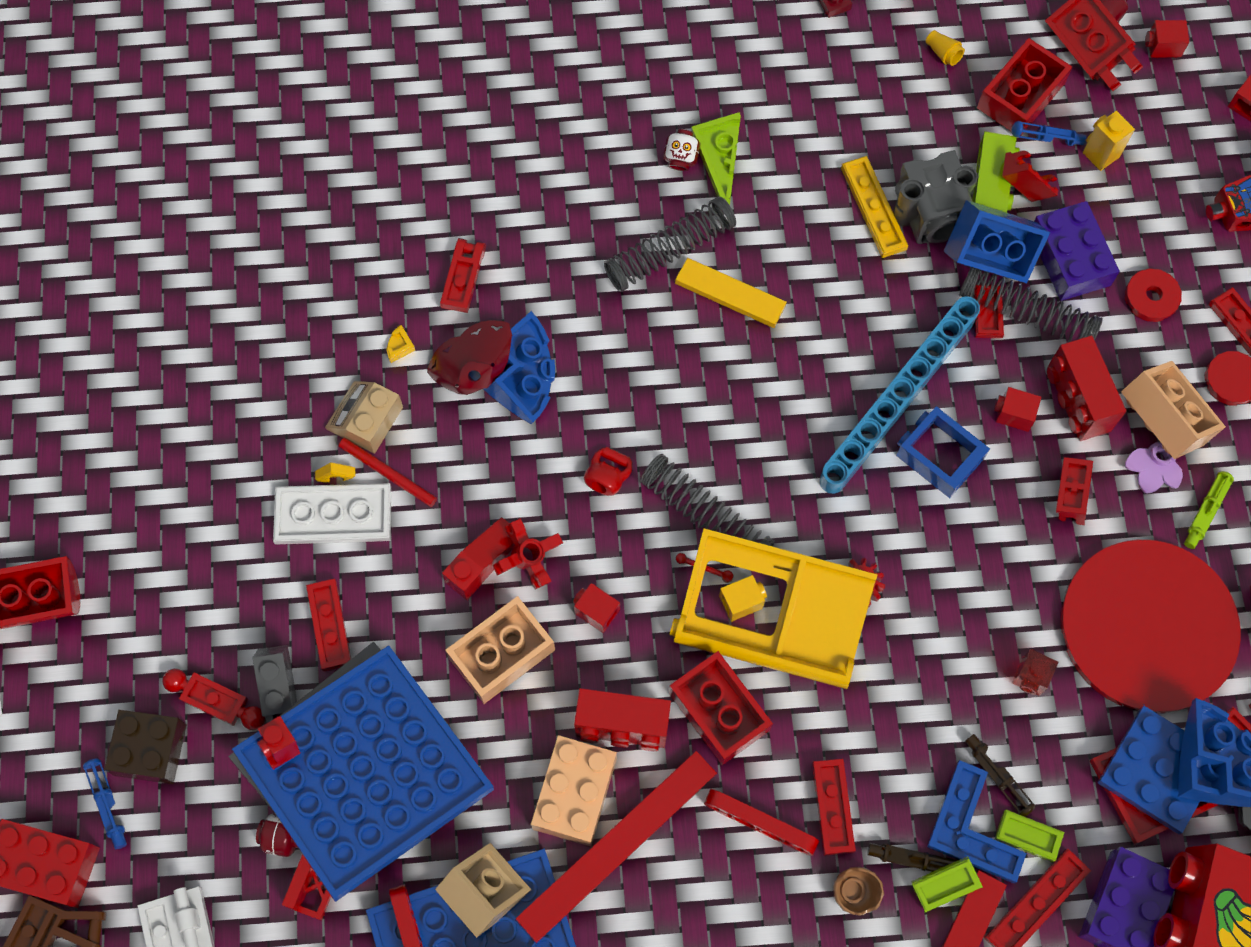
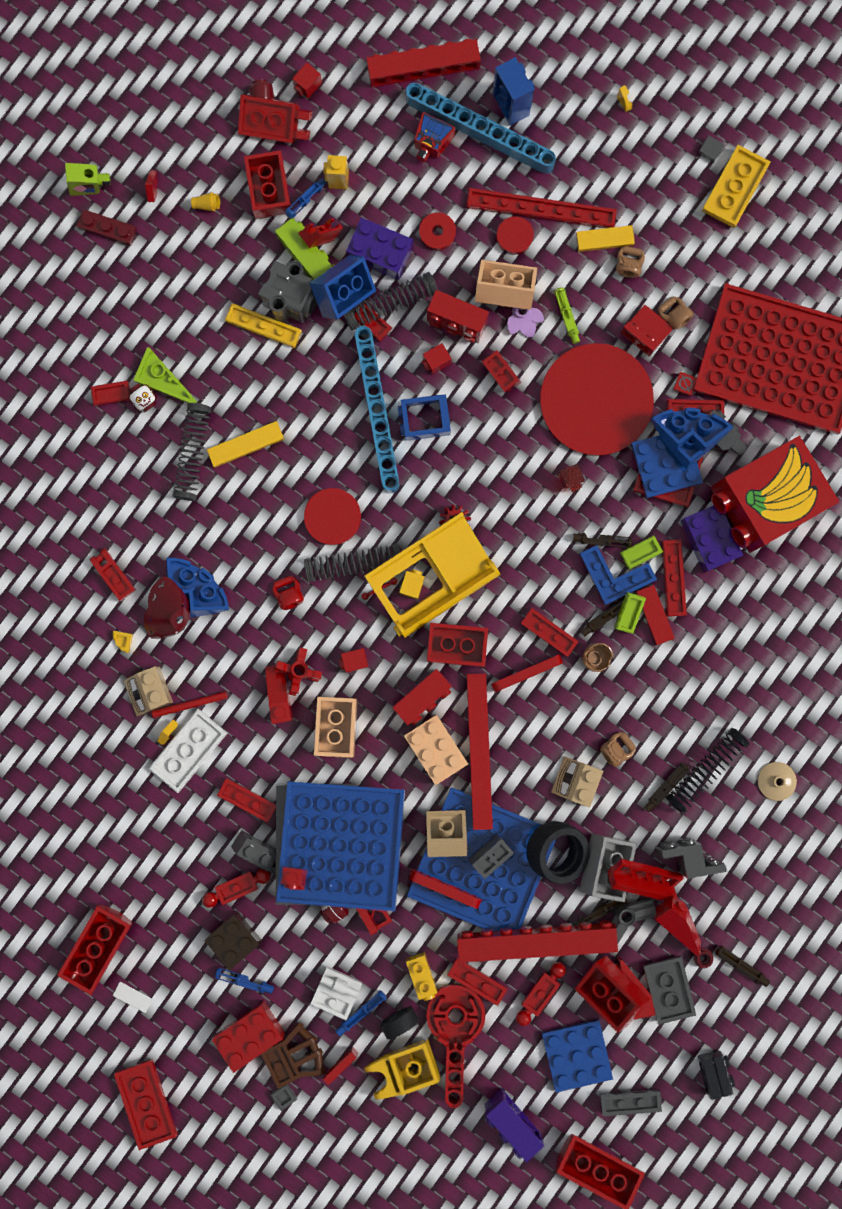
camera: 45 degrees left, 15 degrees up
none -> red tile [90,380,131,406]
none -> red tile [304,488,361,545]

